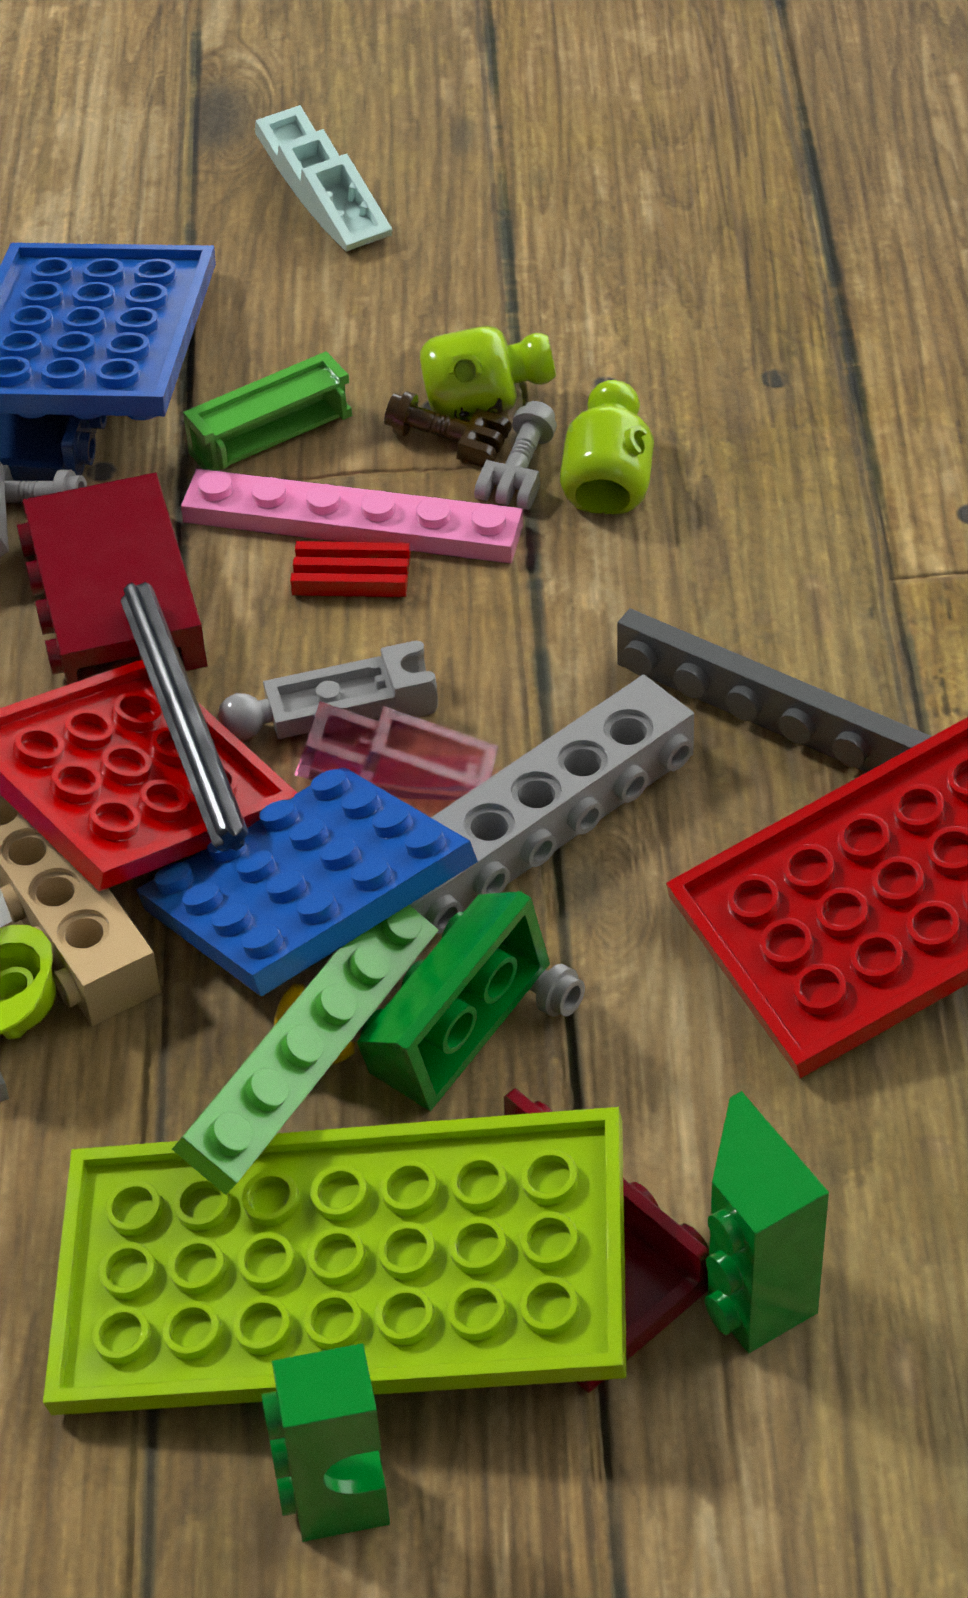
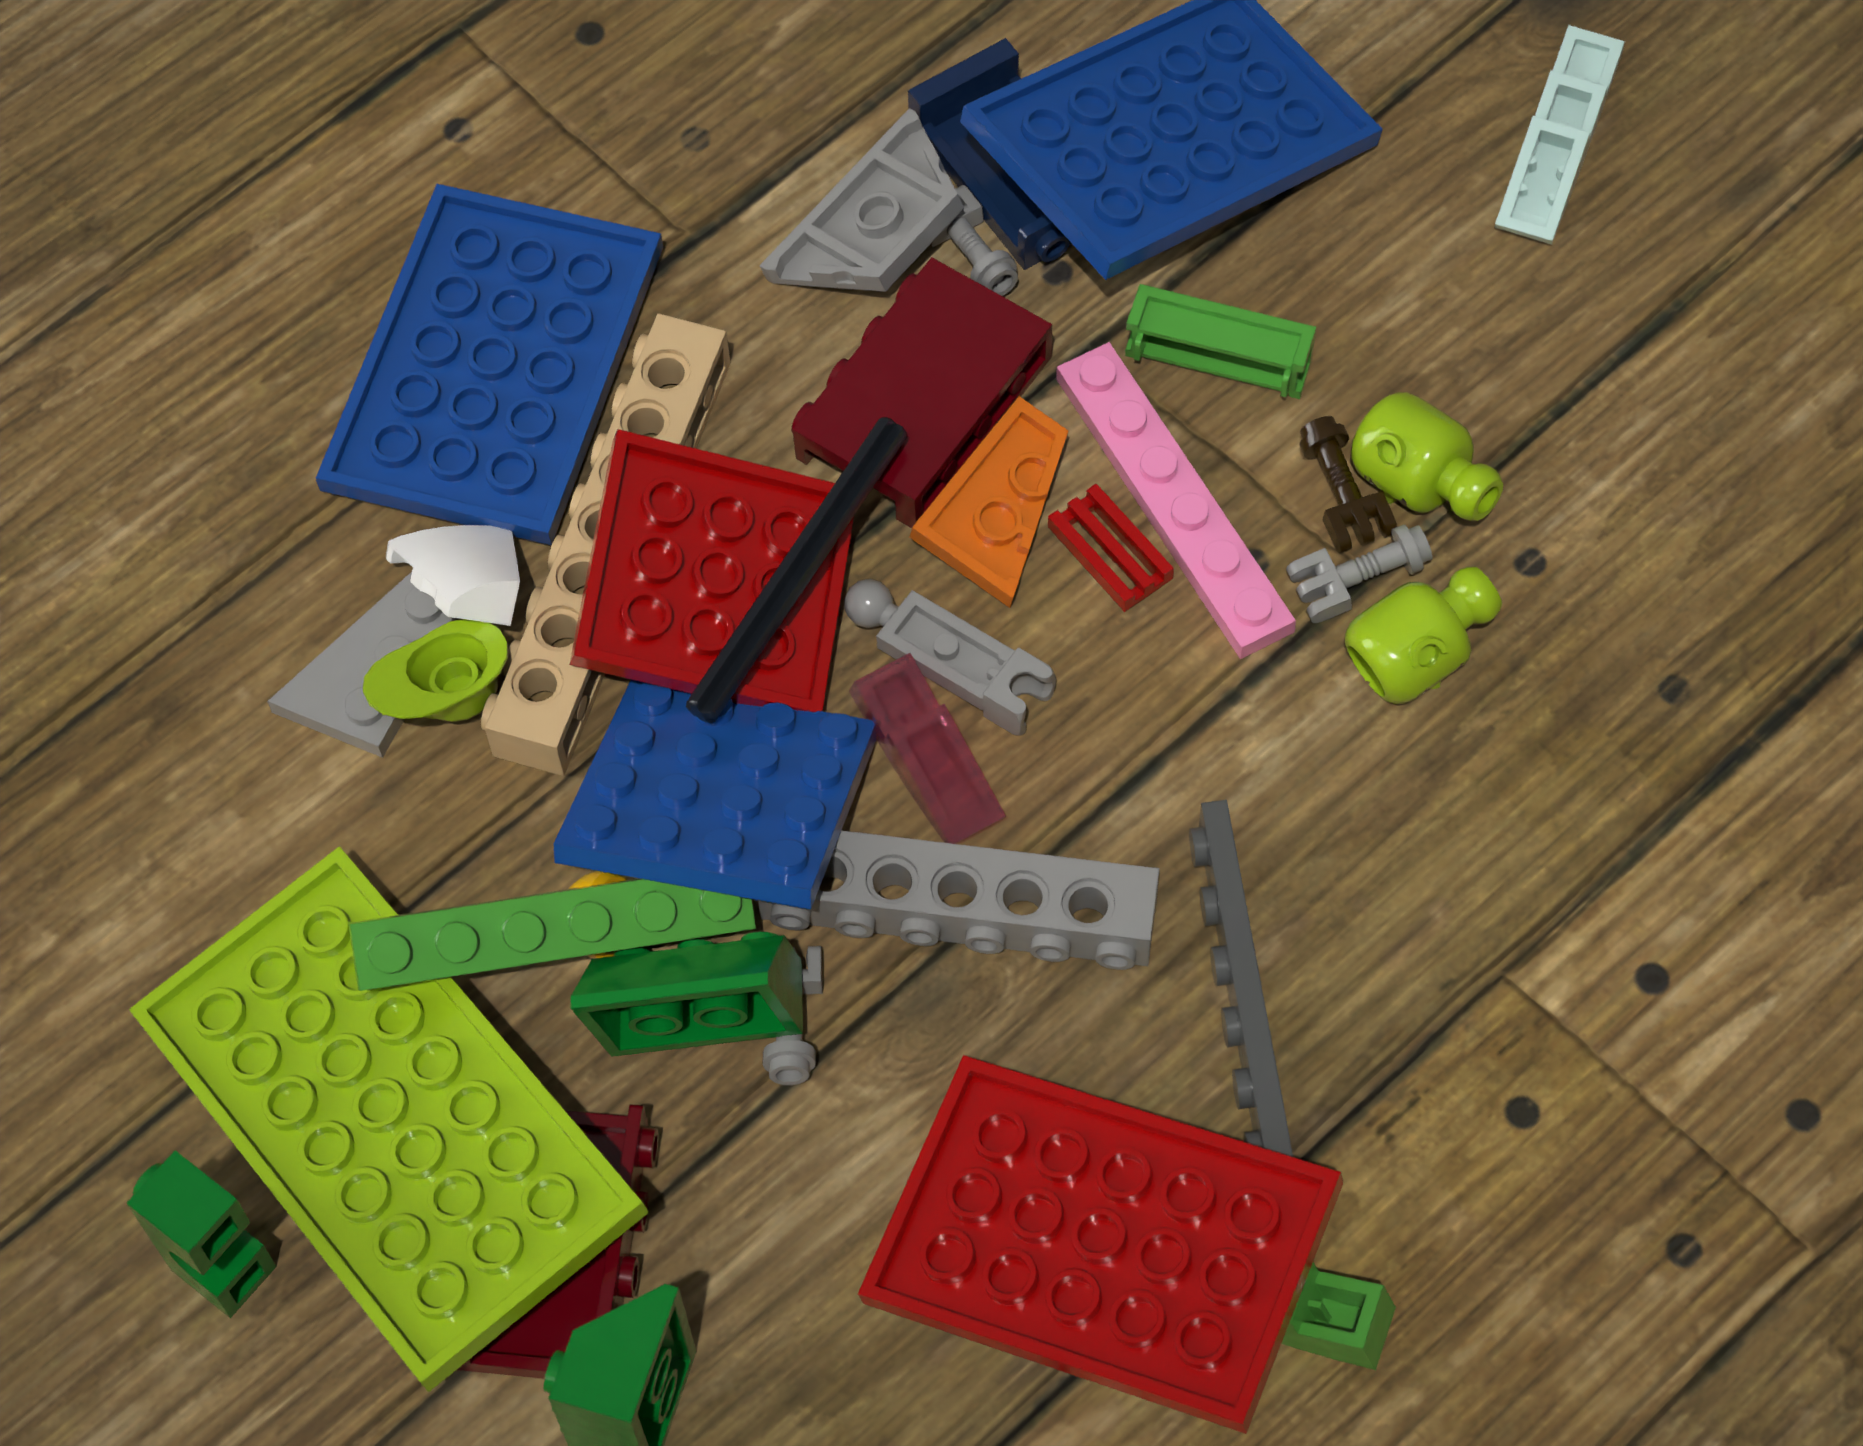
camera: 50 degrees right, 15 degrees up
none -> orange wing [910,396,1069,608]

